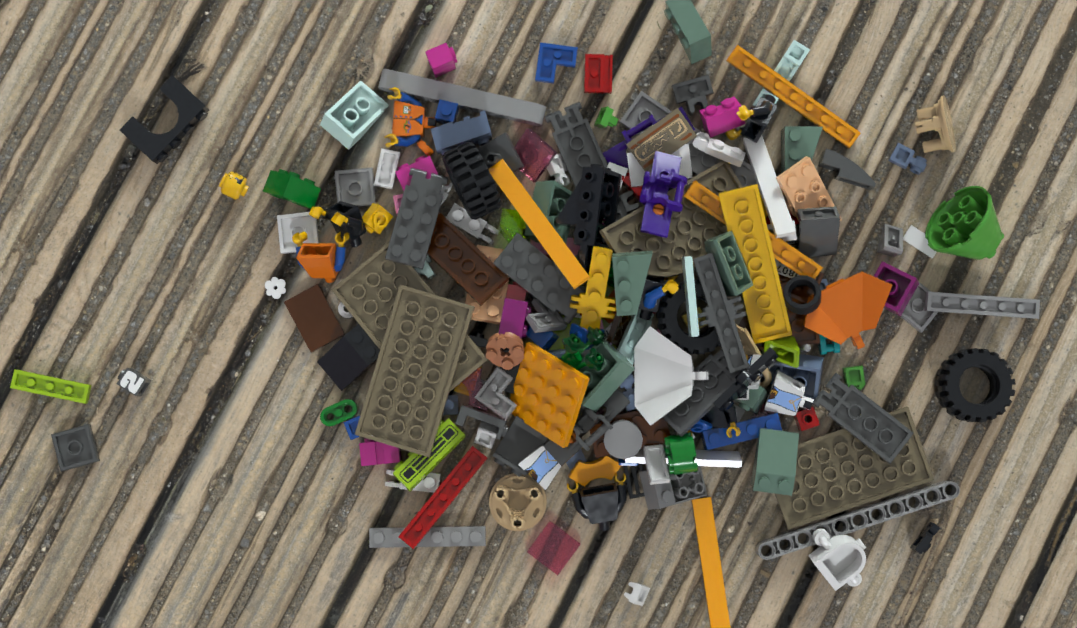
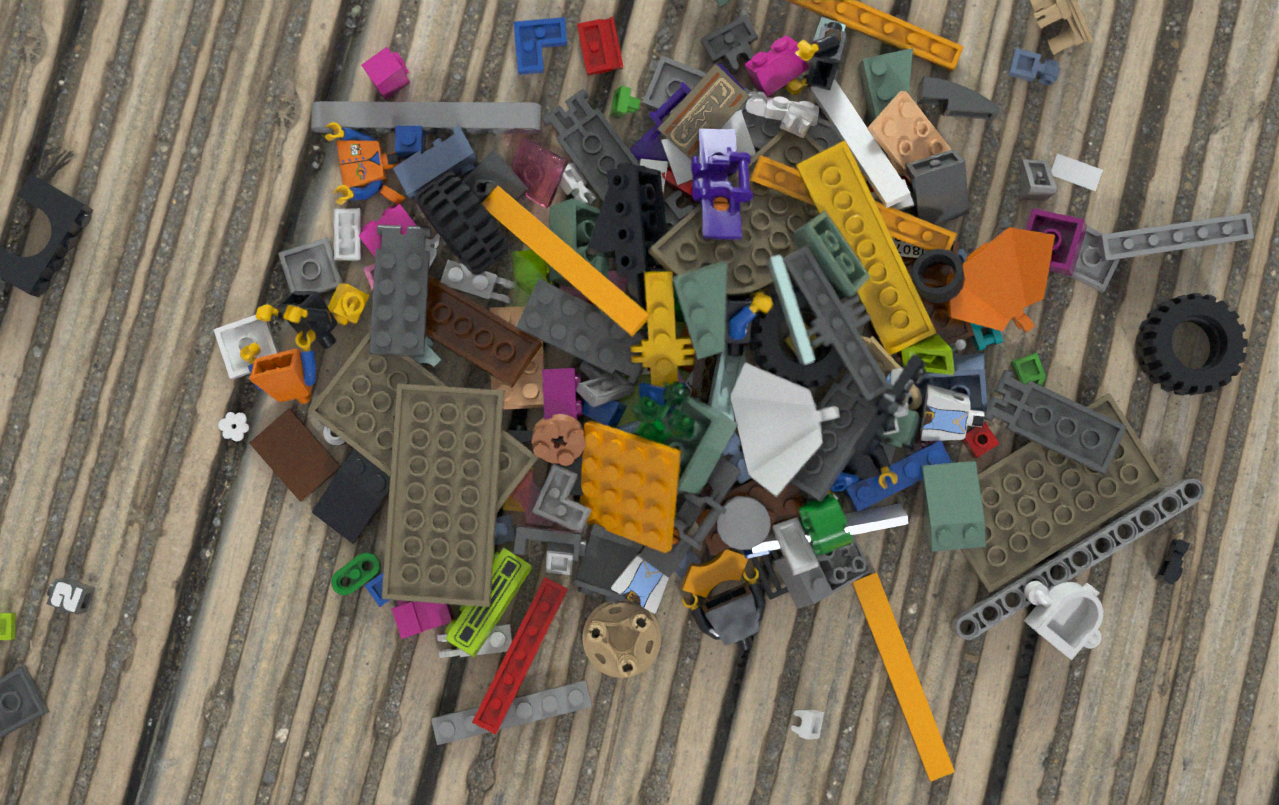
camera: 15 degrees left, 0 degrees up
yellow head [219,171,249,200] -> none
green brick [263,169,321,209] -> none
light aqua slope [320,81,389,150] -> none
coral plate [506,282,527,301] -> none
clear pink tile [527,521,581,575] -> none
bright green cone [925,186,1004,260] -> none
none -> white tile [780,101,815,138]

